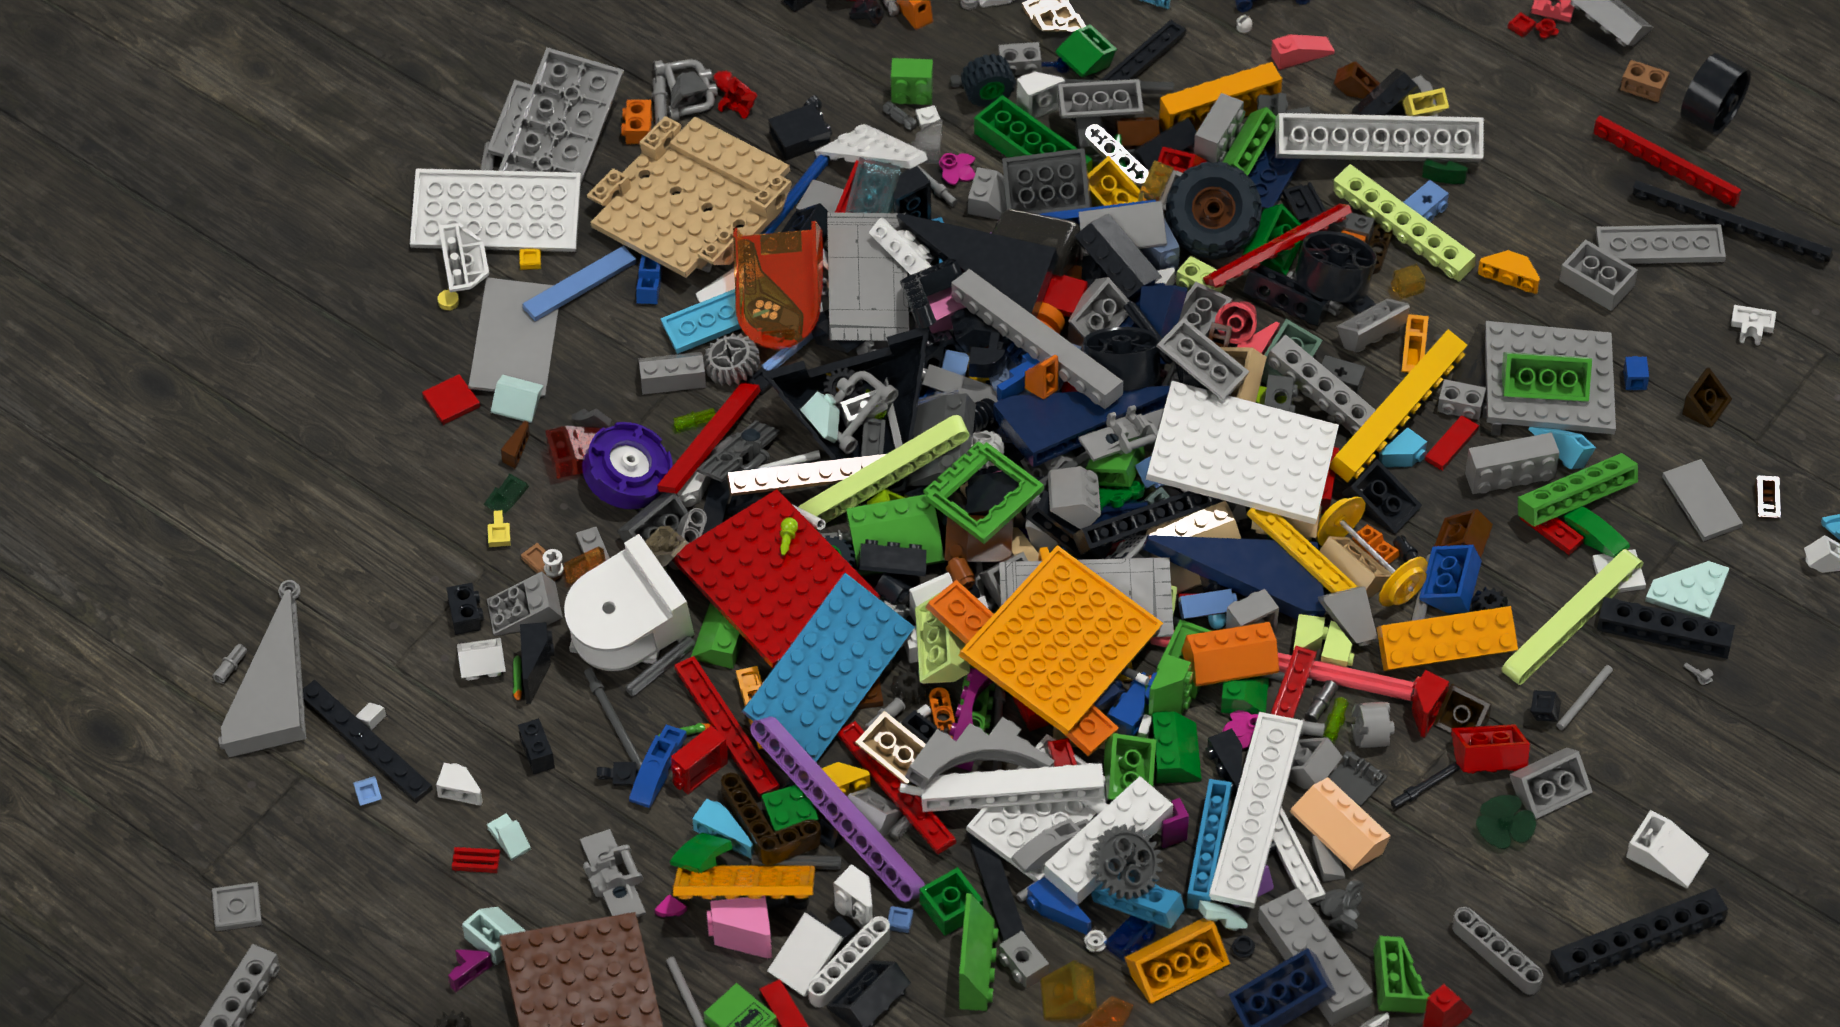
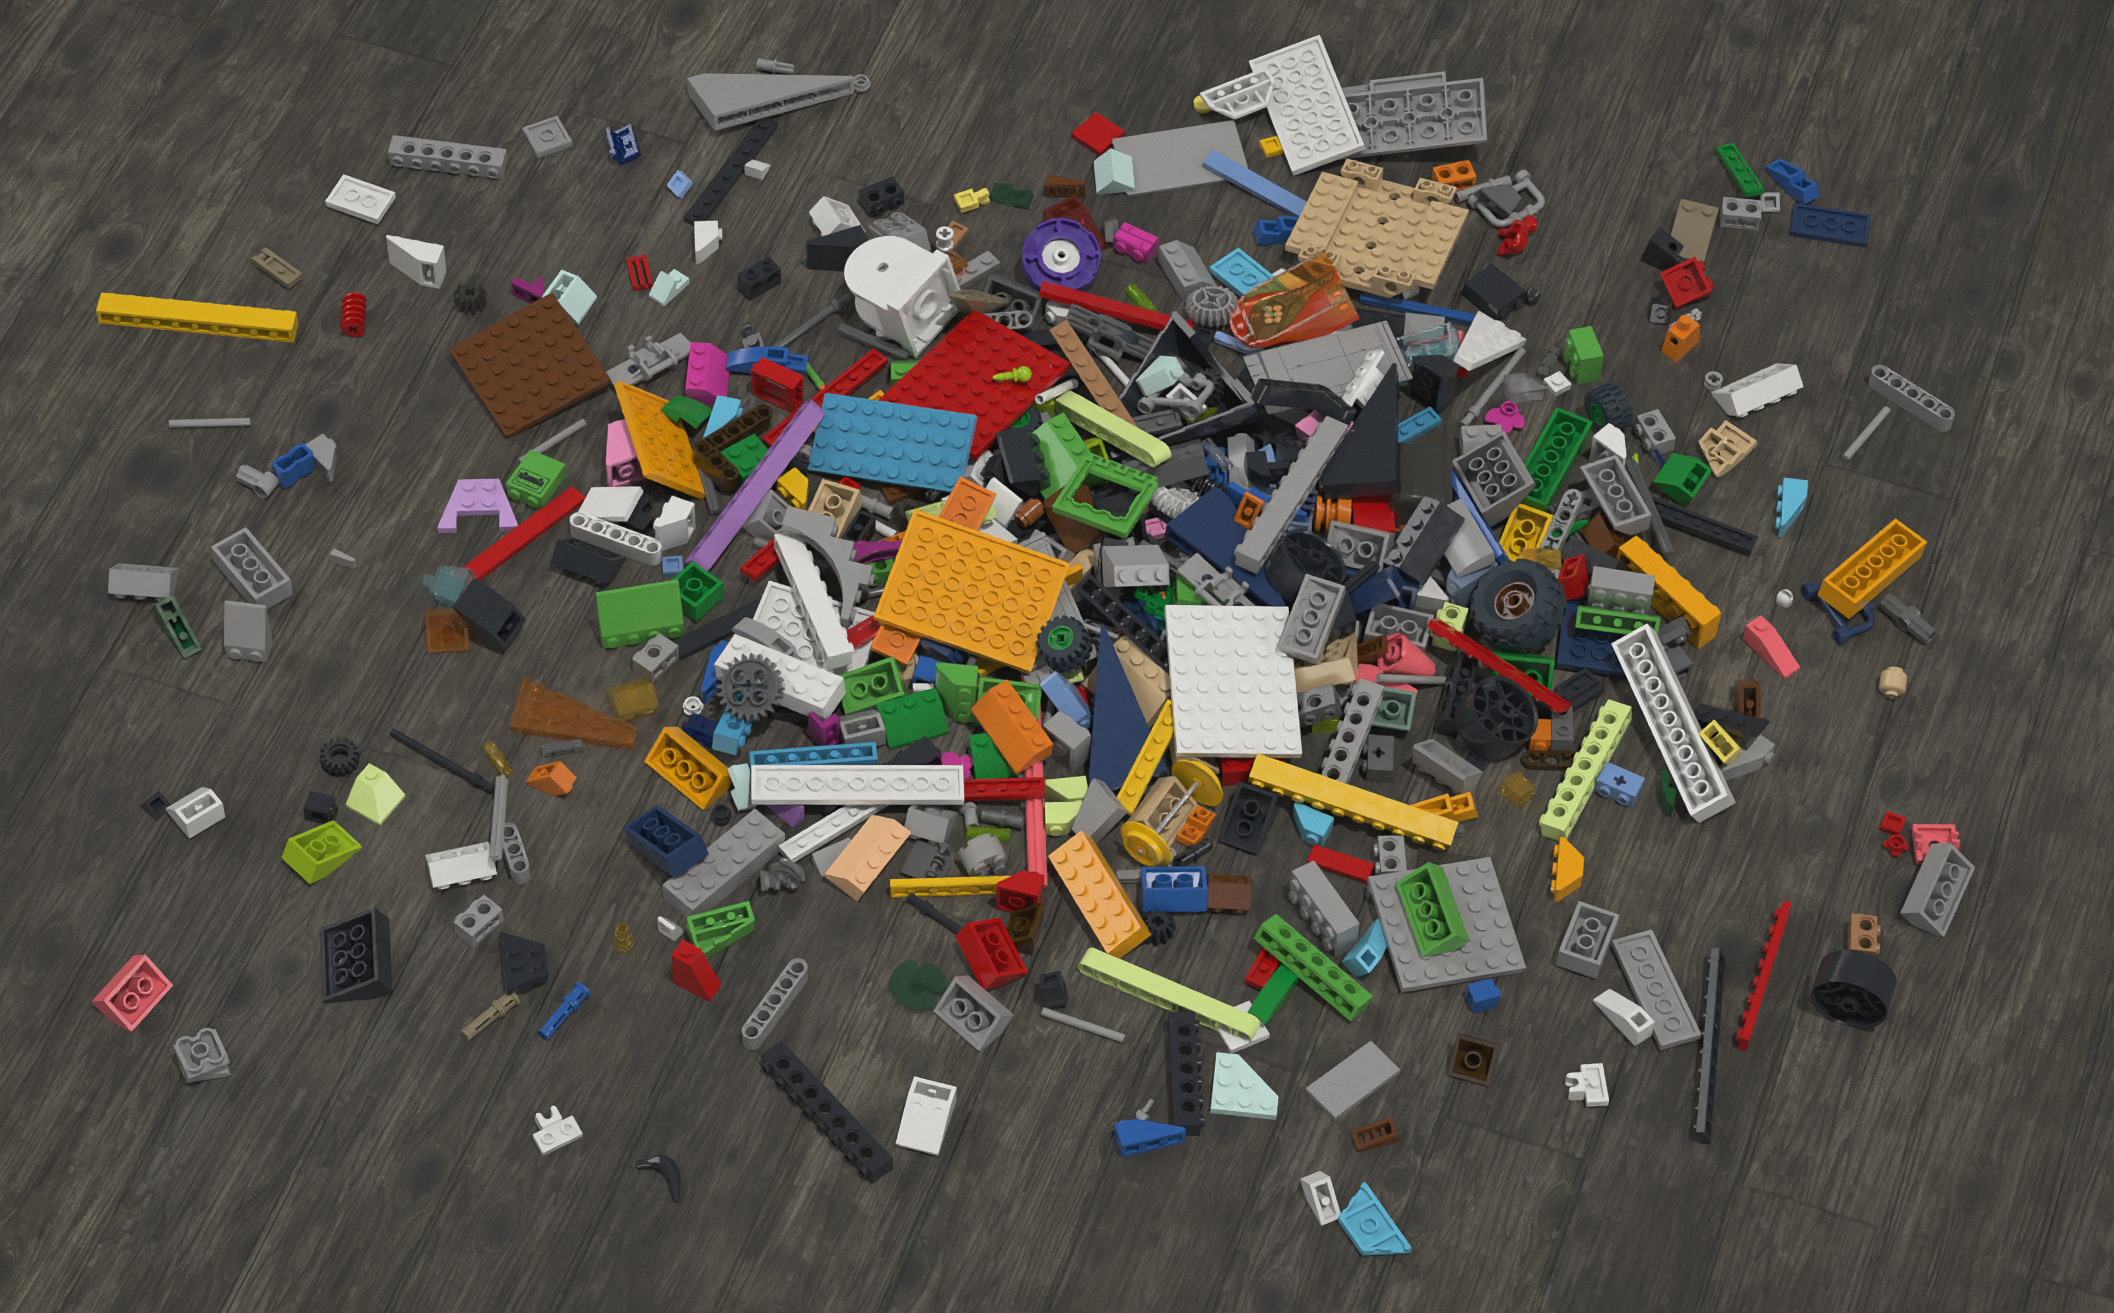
camera: 70 degrees right, 0 degrees up
none -> clear blue bracket [605,124,641,165]
none -> dark pink slope [685,342,730,405]
none -> light grey slope [839,709,886,746]
none -> yellow tile [890,876,1010,898]
none -> black wheel [1036,615,1093,673]
none -> dark pink brick [1113,222,1159,263]
none -> blue slope [1114,1119,1186,1157]
none -> light grey bar [1376,674,1446,685]
none -> white slope [1593,989,1655,1046]

